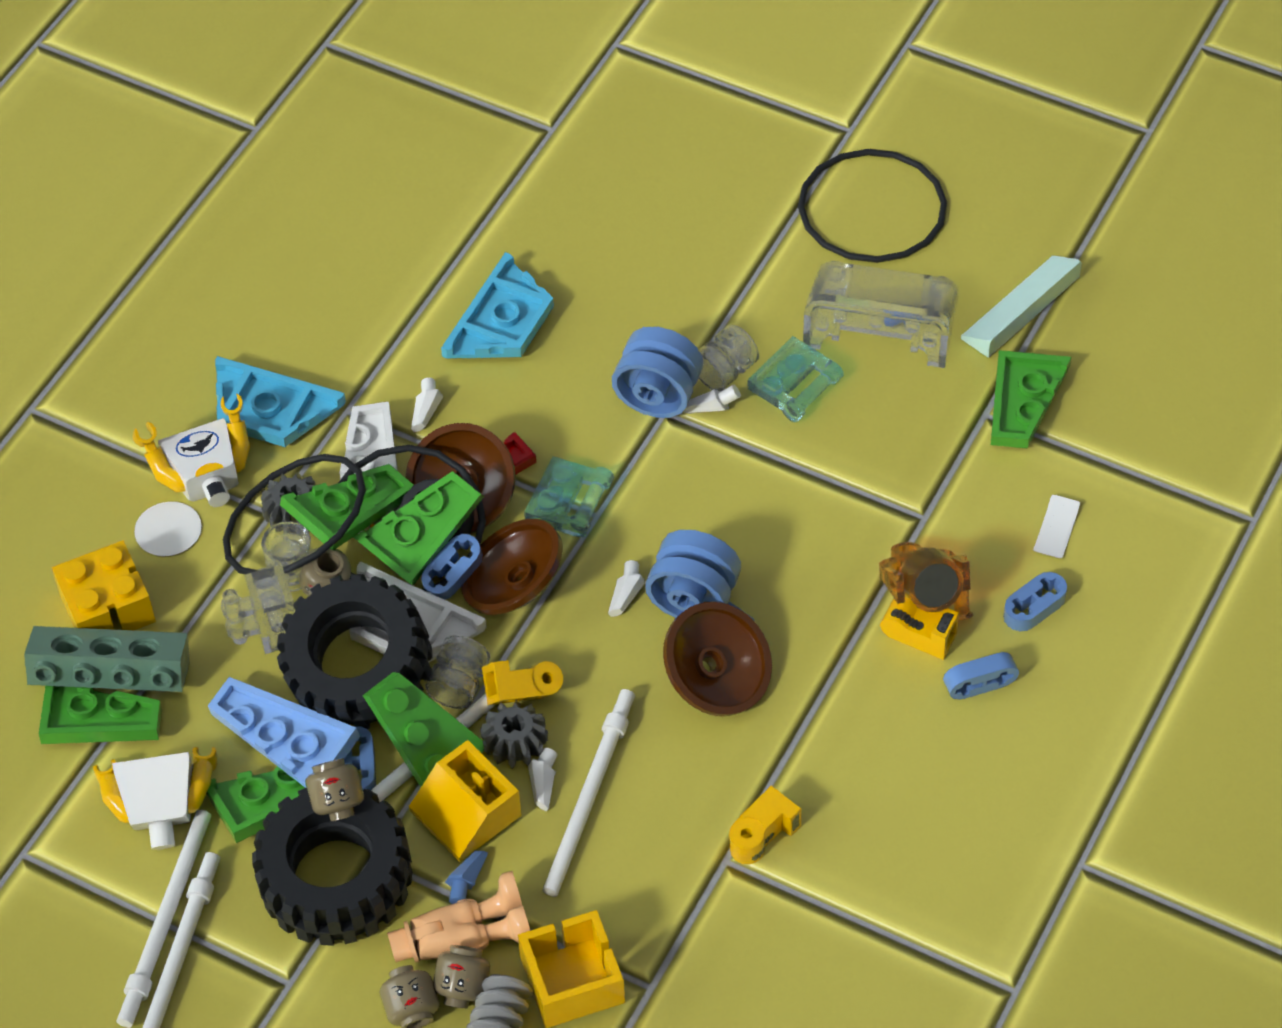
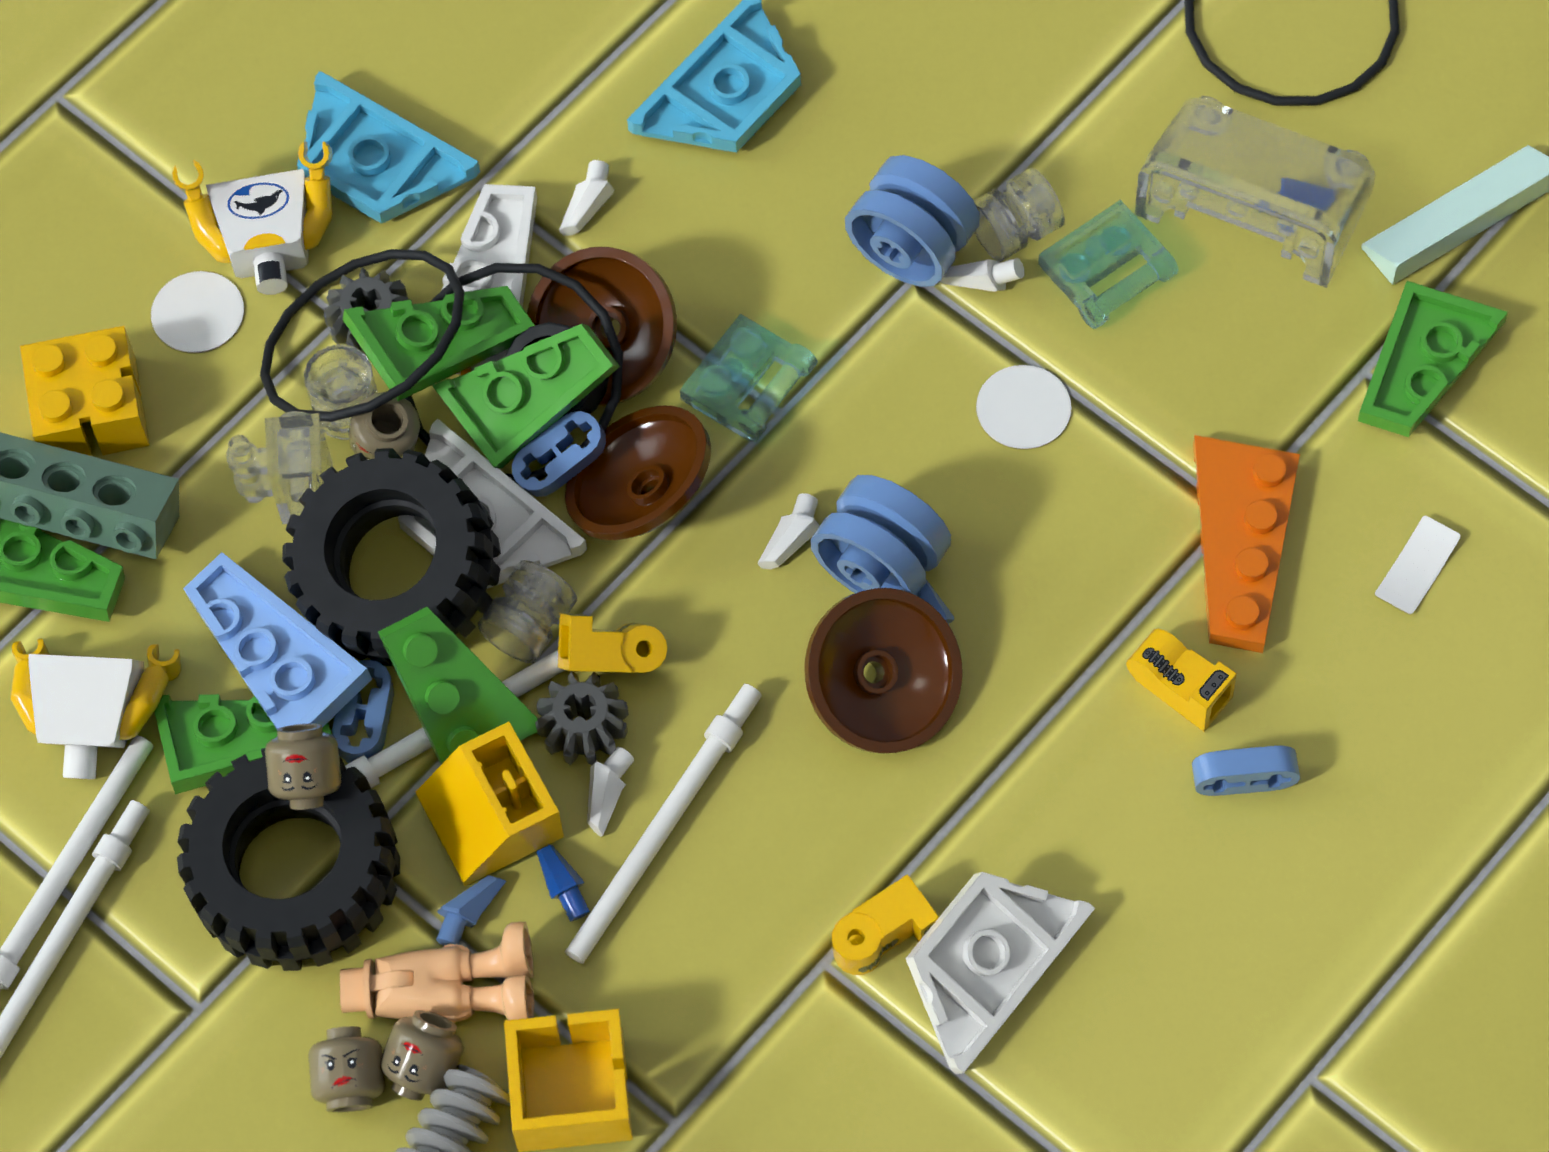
camera: 15 degrees right, 10 degrees up
red tile [504,432,537,475] -> none
clear orange piece [879,542,973,620] -> none
medium blue beam [1003,572,1067,631] -> none
none -> blue bar [537,844,590,922]
none -> white wing [905,872,1095,1074]
none -> white sticker [976,365,1071,449]
none -> orange wing [1193,435,1300,653]

